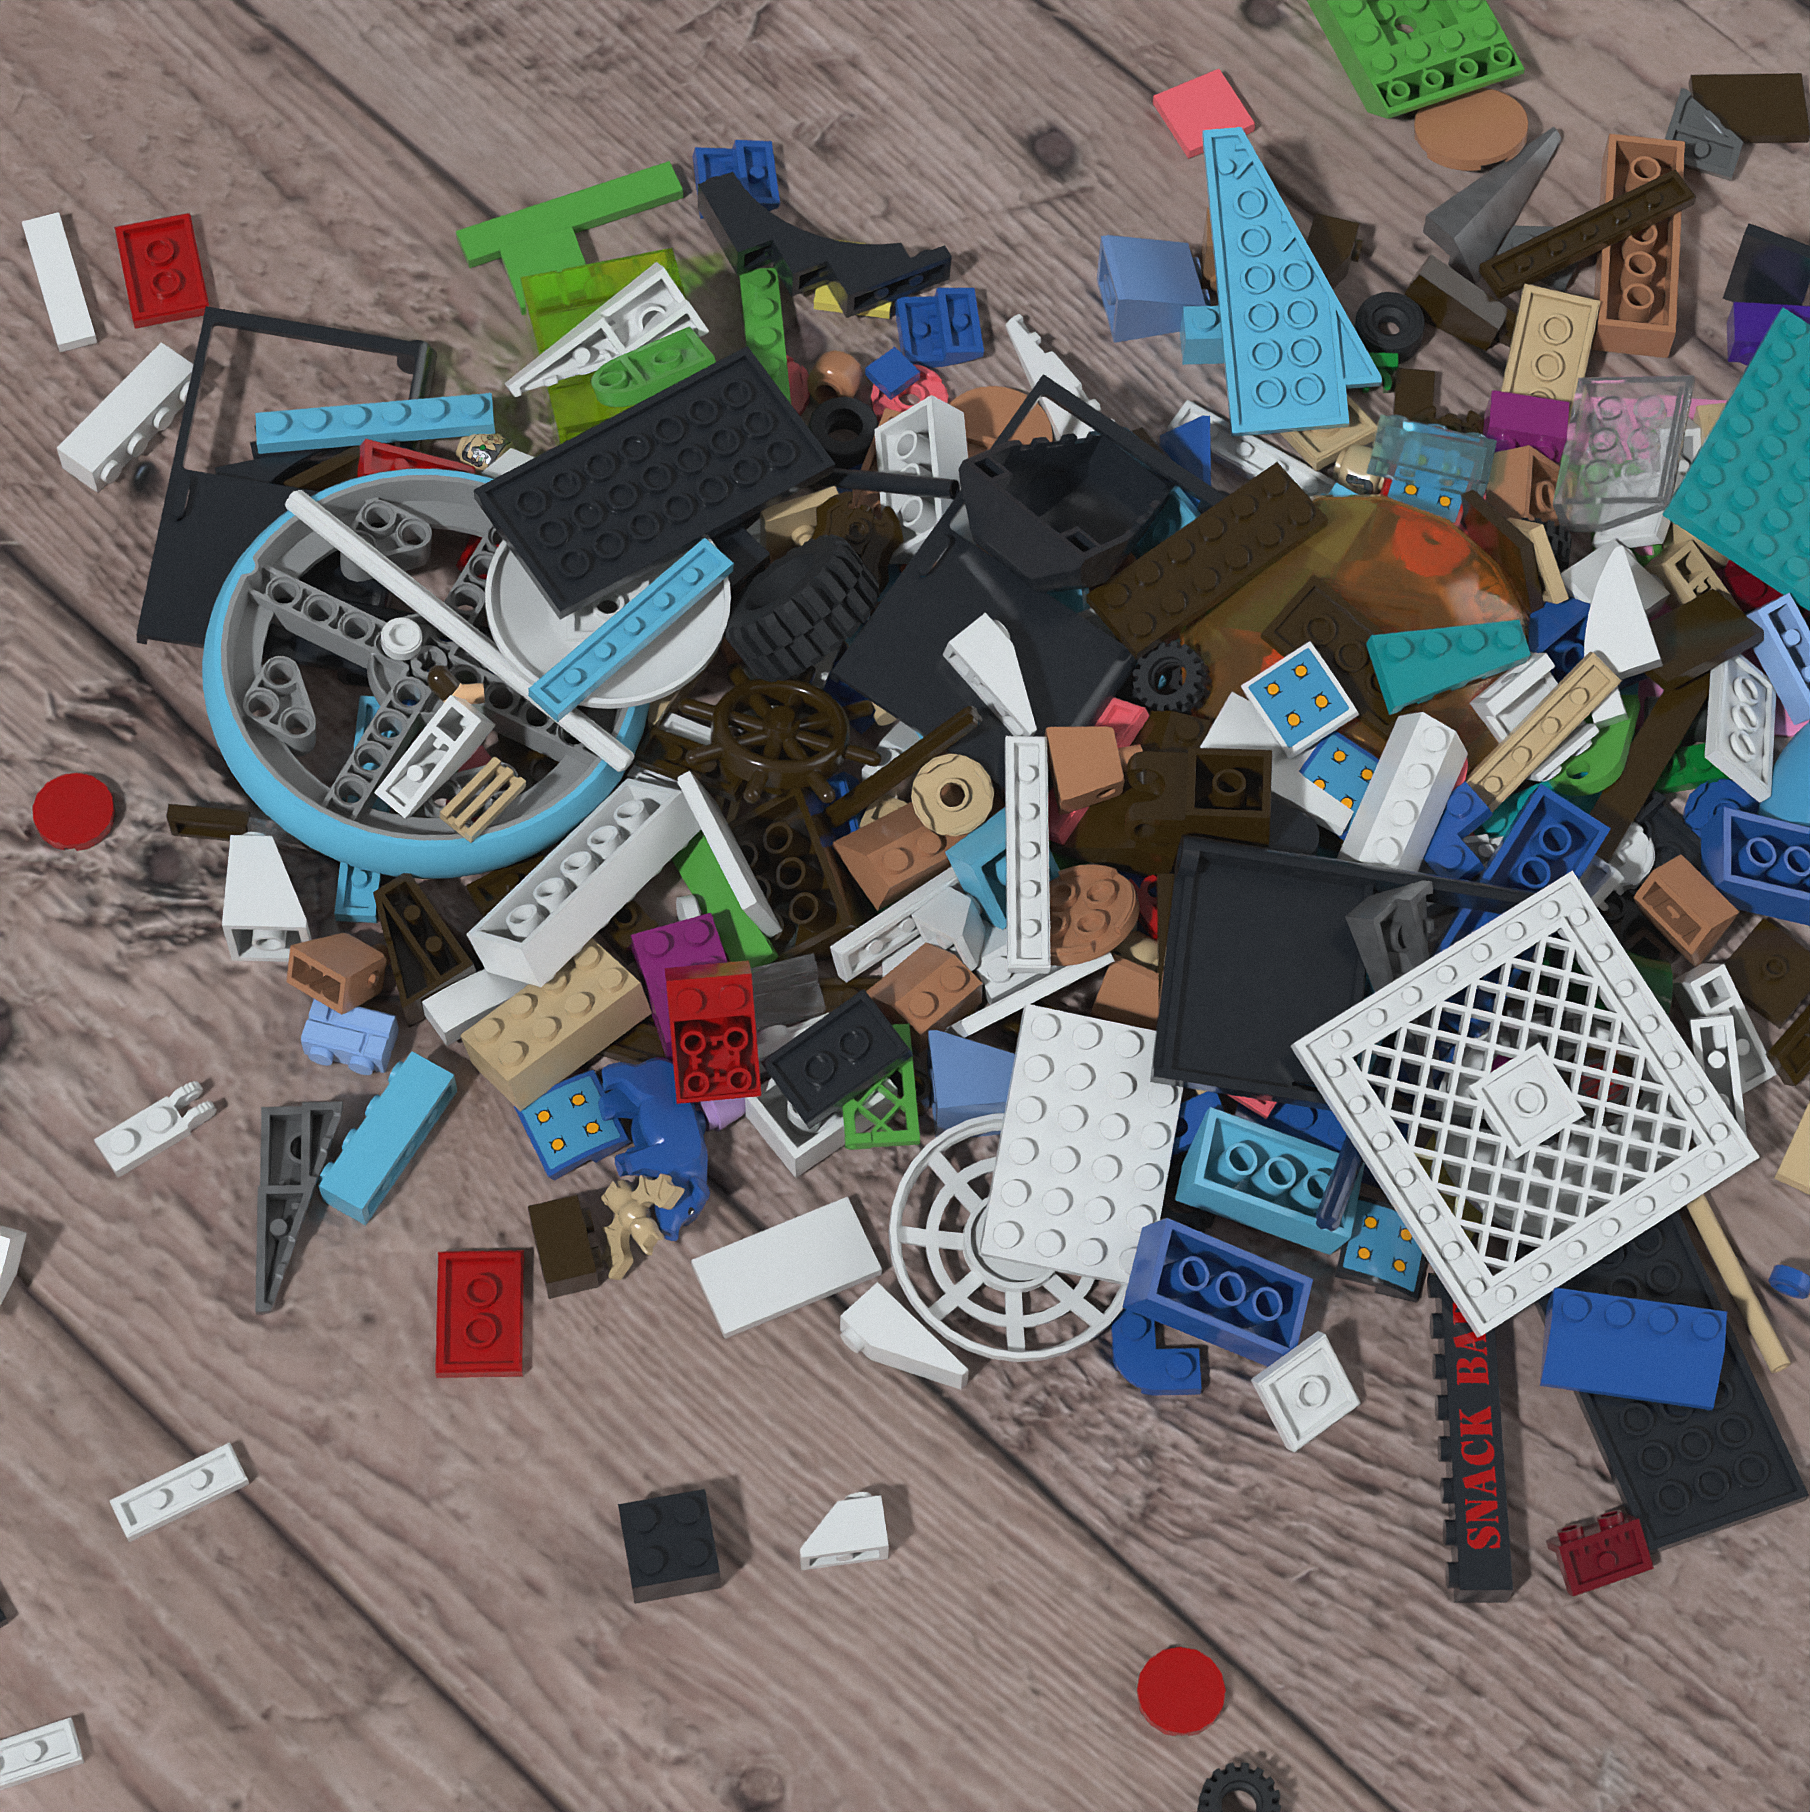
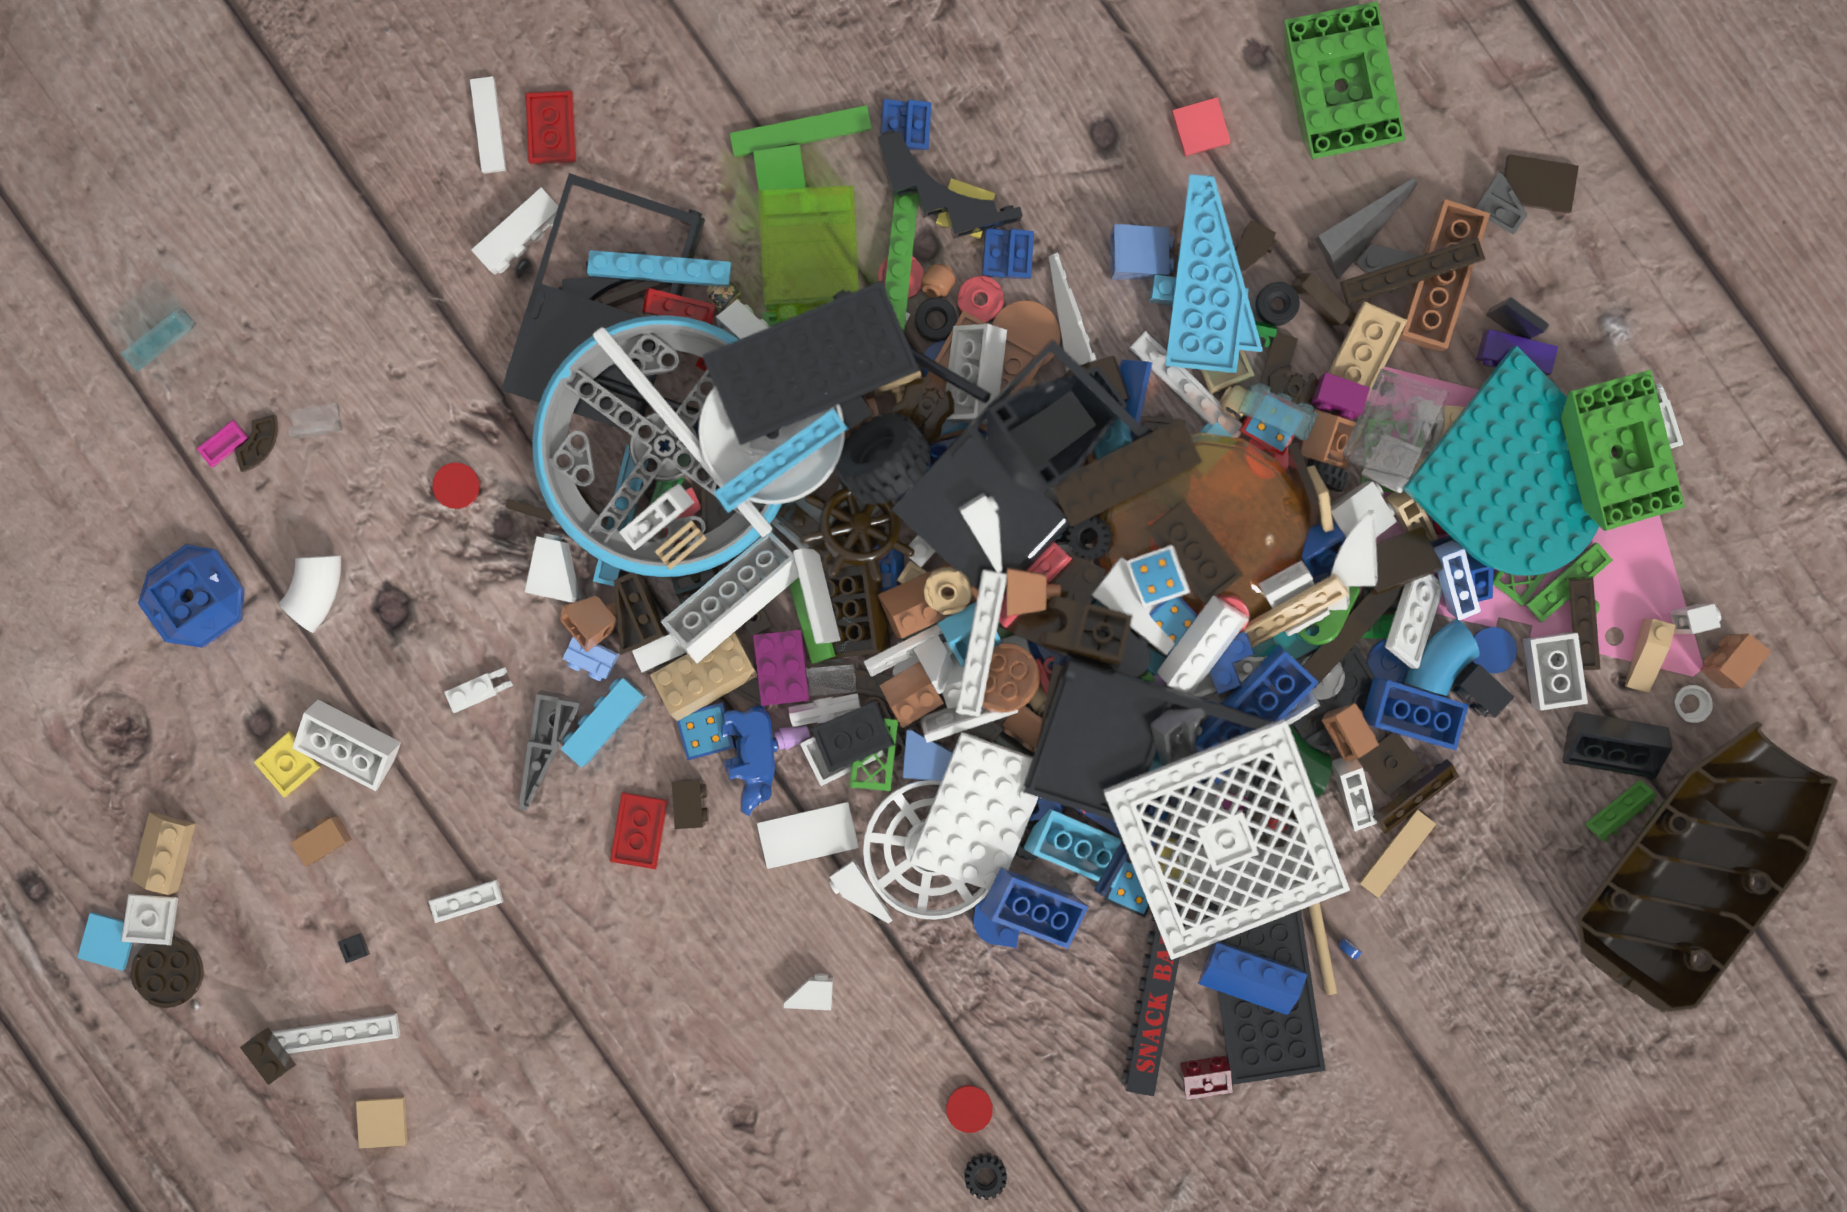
camera: 15 degrees right, 25 degrees up
white tile [381,618,422,661] -> none
dark brown arm [427,665,485,704] -> none
white wedge [504,262,709,397] -> none
bright green tile [591,326,716,407] -> none
tan animal [601,1174,685,1280] -> none
black brick [618,1489,721,1604] -> none
red slope [664,961,761,1104] -> none
white tile [676,895,701,922] -> none
dark brown axle [823,706,982,828] -> none
blue tile [865,347,920,400] -> none
white plate [1251,1331,1361,1452] -> none
teal wing [1366,620,1531,715] -> none
nougat tile [1414,87,1528,171] -> none
white brick [1689,1014,1747,1137] -> none

